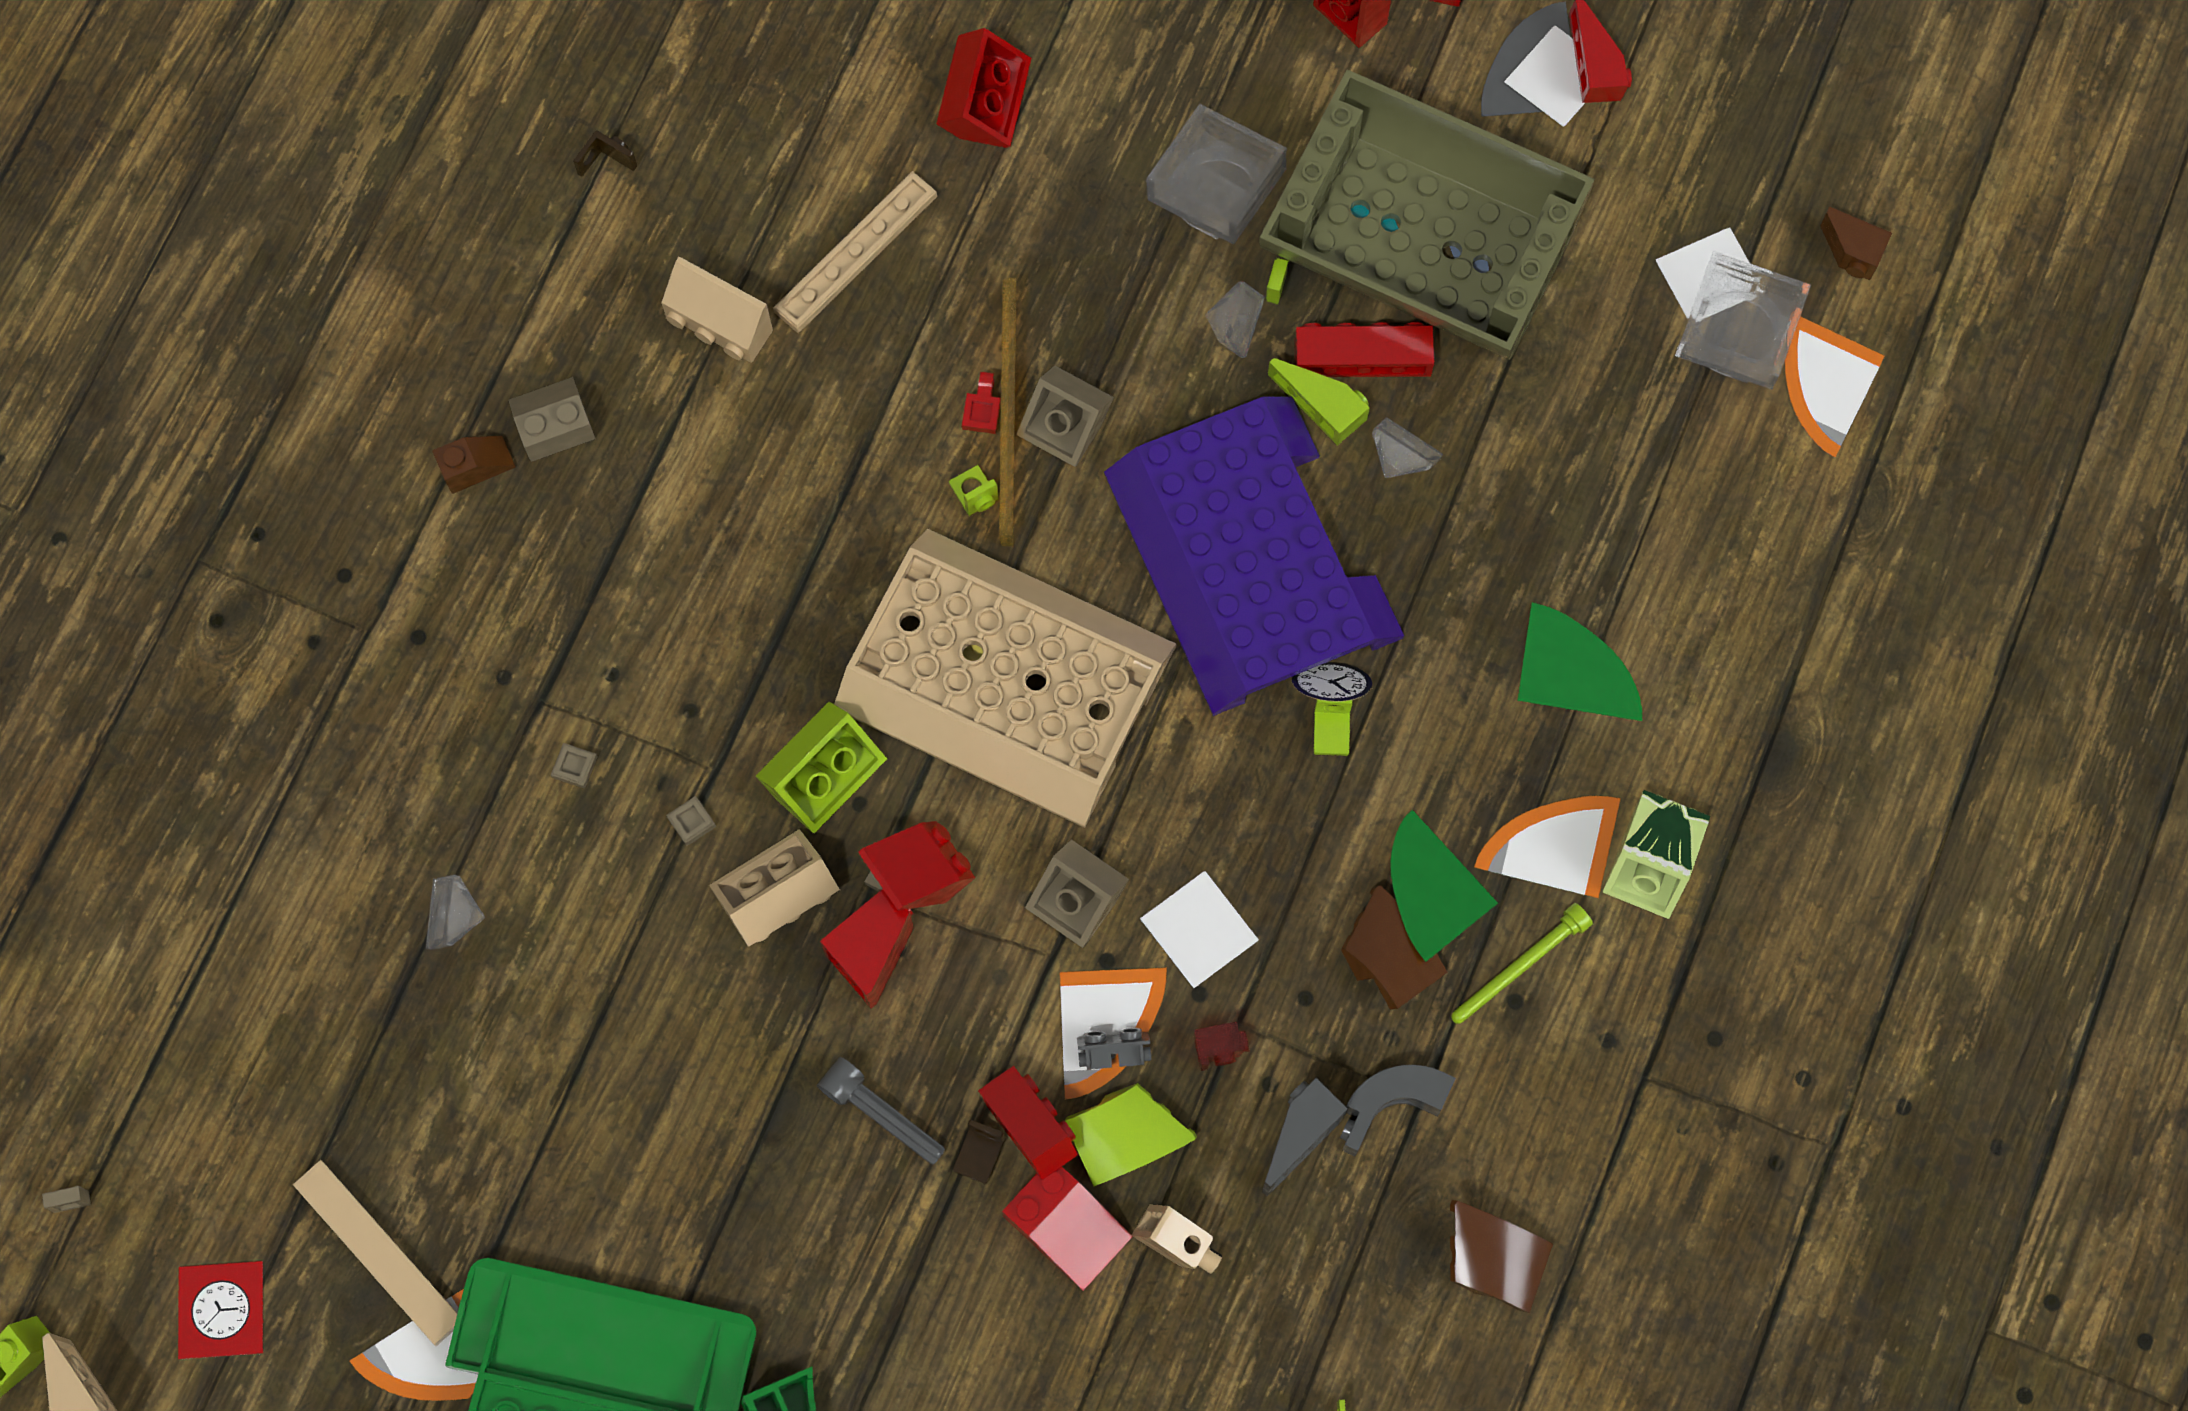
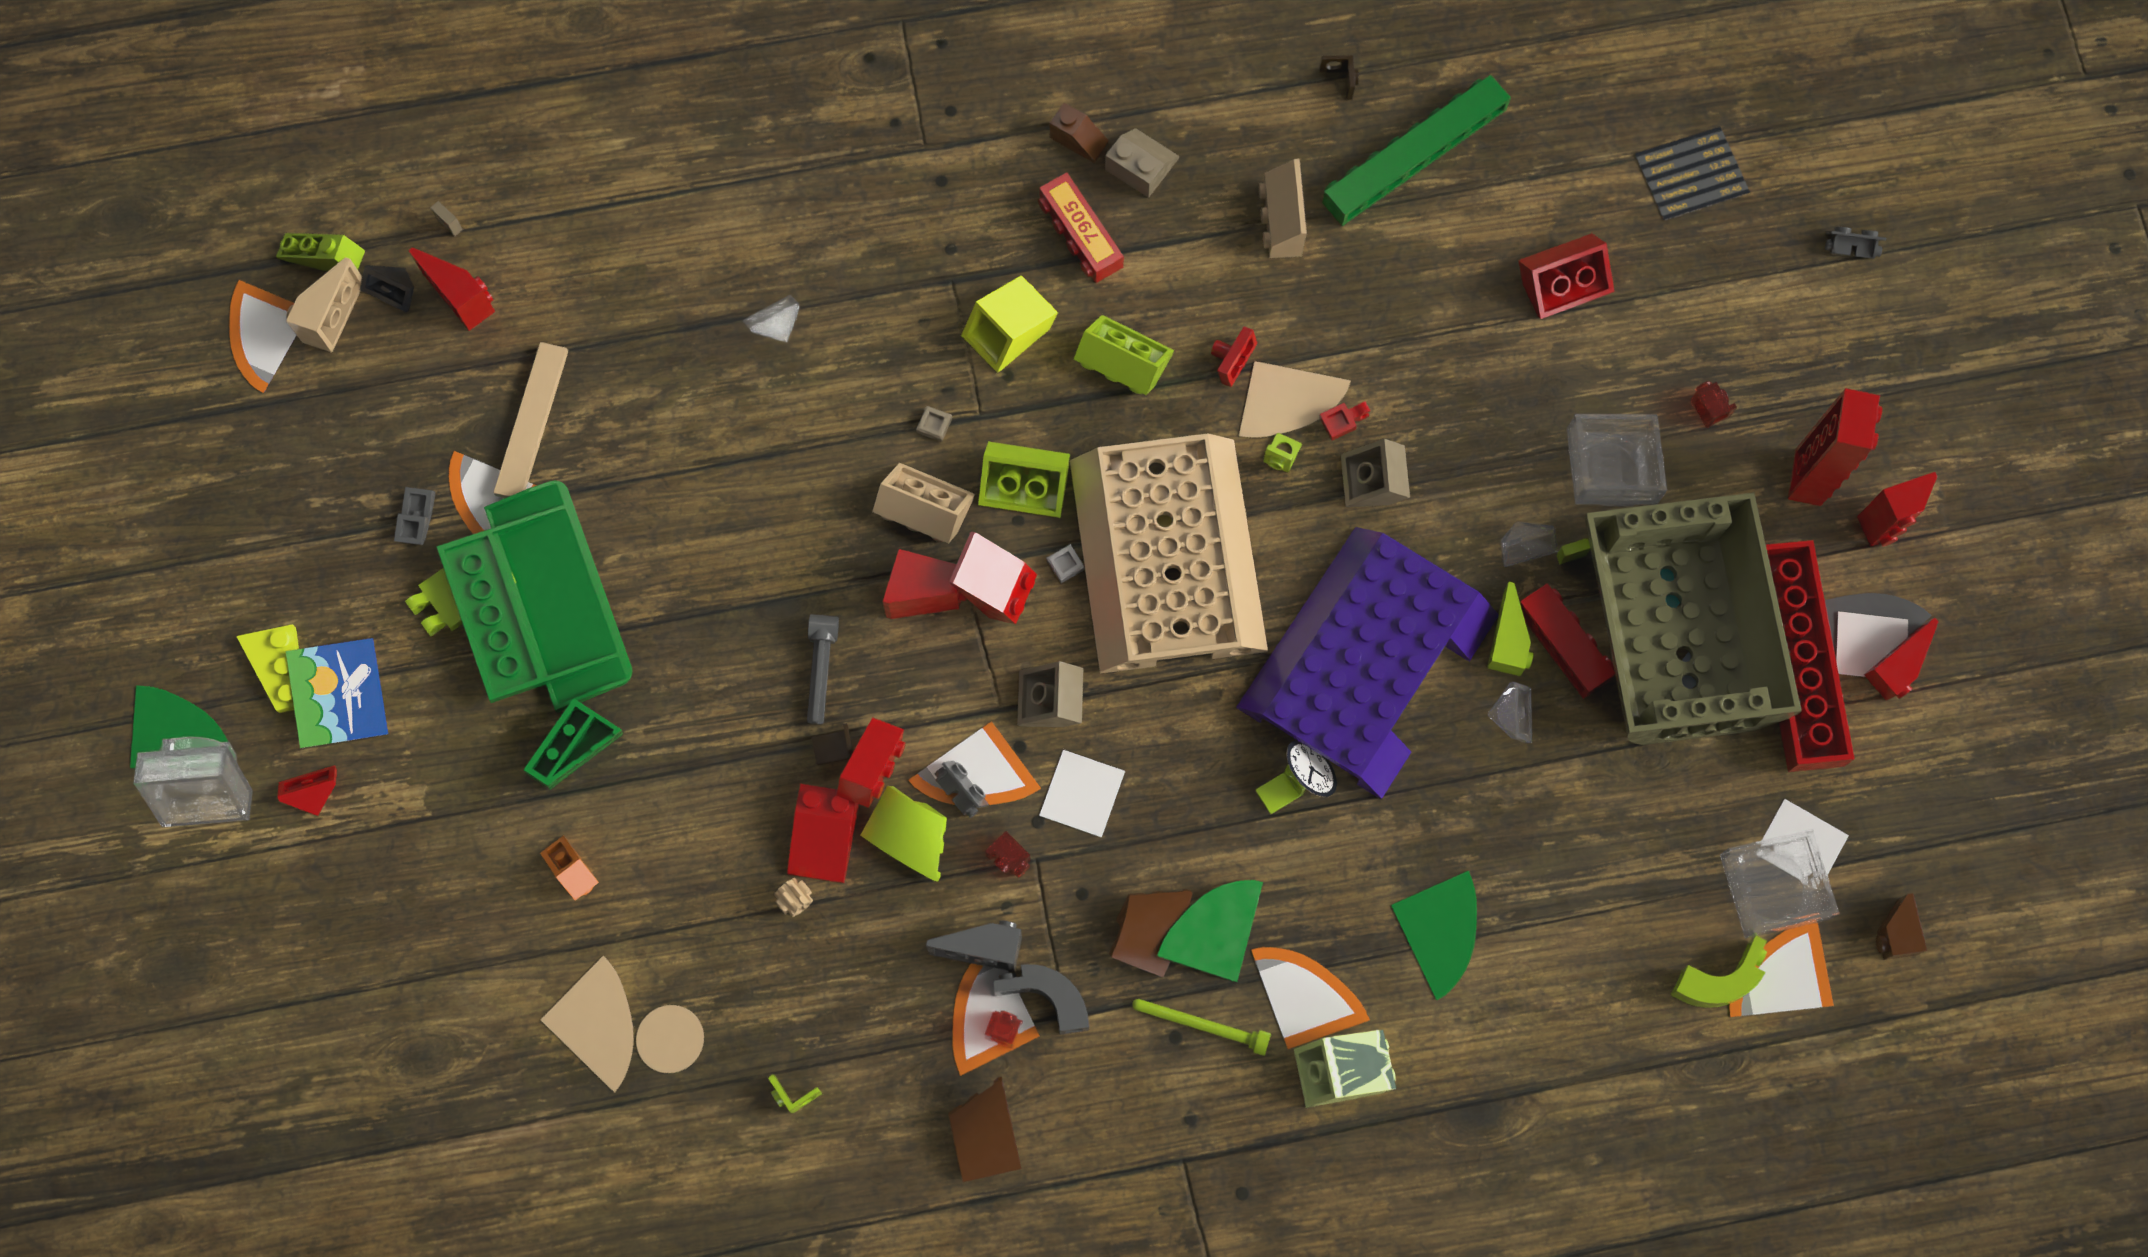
camera: 55 degrees right, 0 degrees up
red sticker [178,1261,263,1359] -> none
dark tan tile [551,743,598,789] -> none
tan tile [773,171,937,333] -> none
clear yellow tile [999,278,1017,546] -> none
tan torso [1131,1204,1222,1274] -> none
none -> black slope [360,265,414,312]
none -> red slope [408,247,495,331]
none -> tan gear [774,878,813,917]
none -> sticker [953,963,1040,1076]
none -> neon yellow slope [961,276,1058,373]
none -> clear red brick [984,1010,1023,1049]
none -> red brick [1038,173,1124,283]
none -> light grey tile [1046,544,1085,583]
none -> lime slope [1074,315,1174,395]
none -> red tile [1211,326,1257,387]
none -> tan sticker [1239,361,1351,438]
none -> green brick [1322,75,1511,226]
none -> lime arch [1671,935,1767,1008]
none -> clear red brick [1691,381,1737,428]
none -> red brick [1766,540,1855,772]

